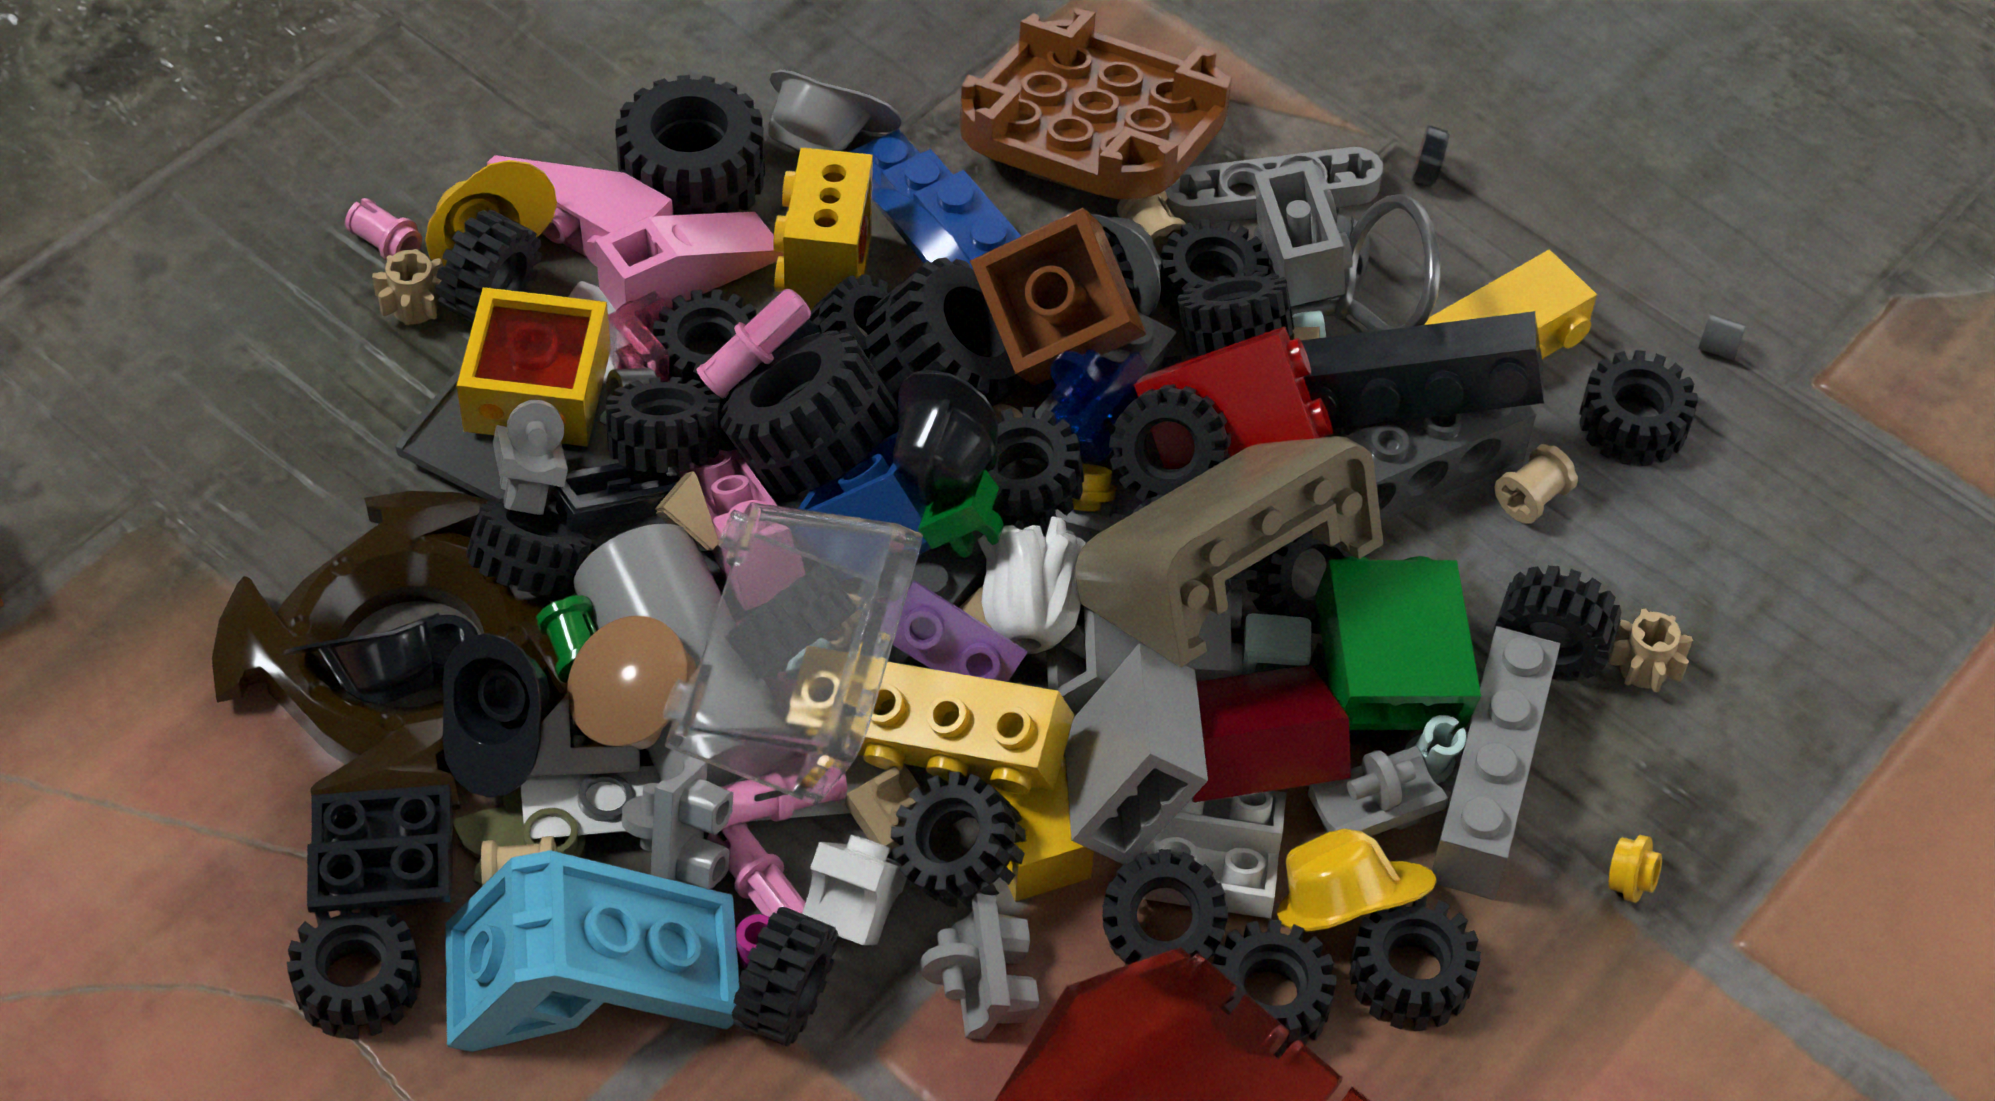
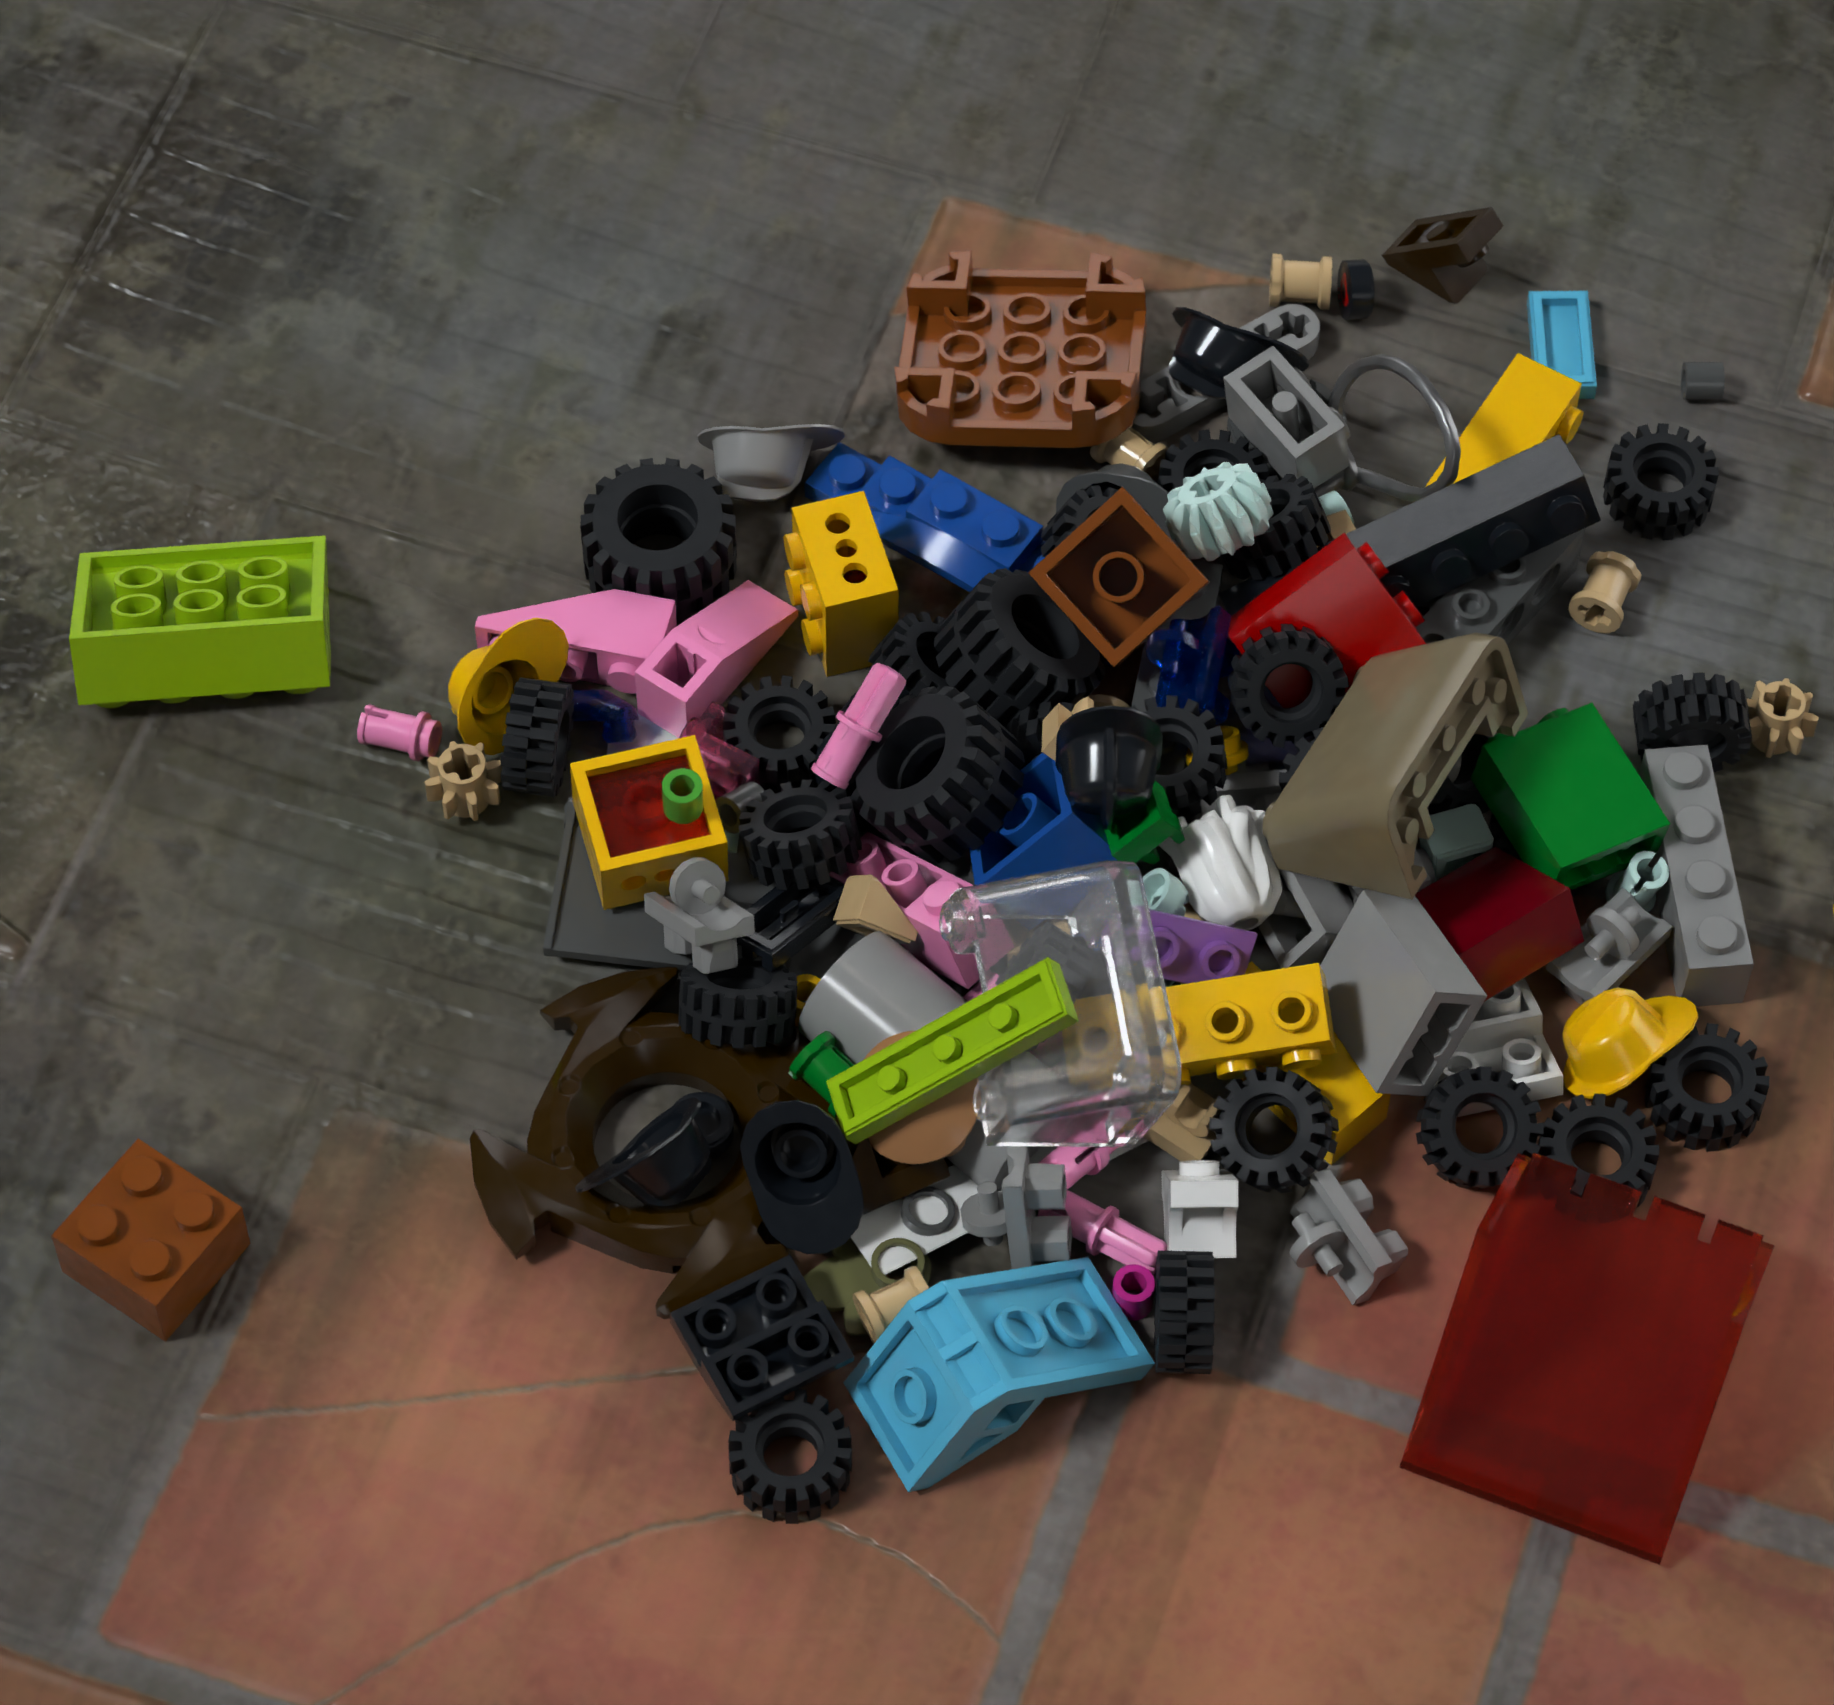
camera: 20 degrees left, 5 degrees up
none -> lime slope [69,535,331,708]
none -> clear blue arm [572,689,639,743]
none -> bright green piece [662,768,703,824]
none -> lime tile [826,957,1079,1144]
none -> light aqua hinge [1131,868,1189,916]
none -> light aqua gear [1163,462,1274,561]
none -> black piece [1169,307,1309,399]
none -> tan bush [1269,253,1332,310]
none -> dark brown slope [1382,207,1504,303]
none -> medium azure tile [1527,291,1597,399]

